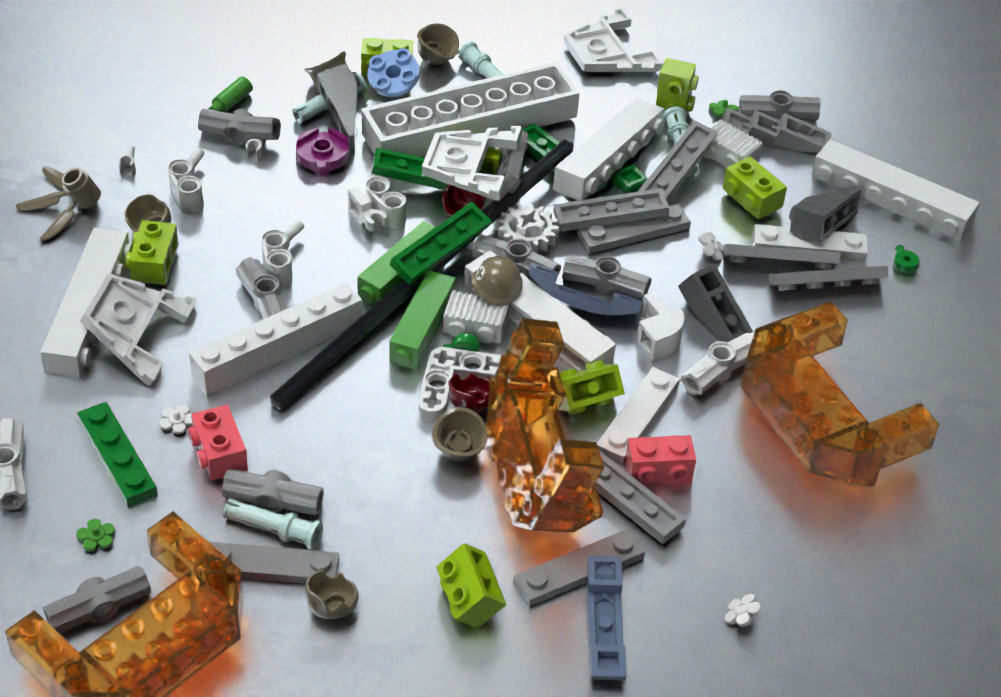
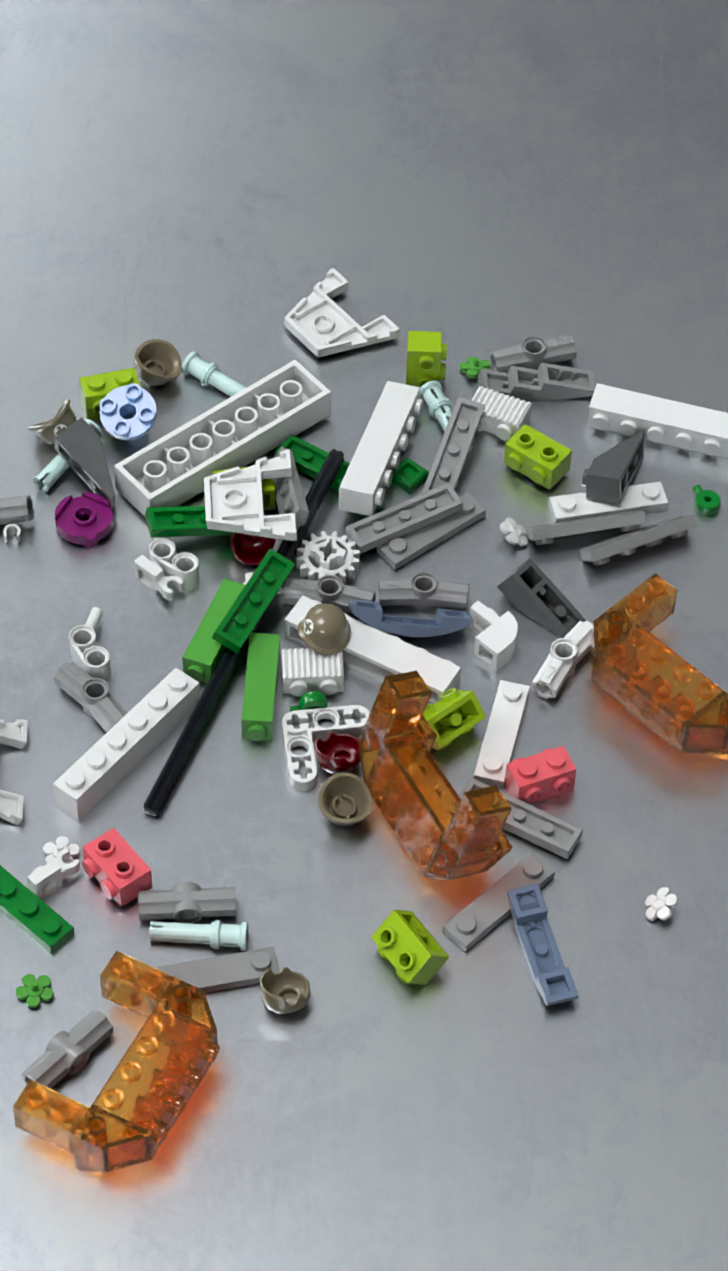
camera: 15 degrees left, 5 degrees up
none -> white plate [28,848,80,900]

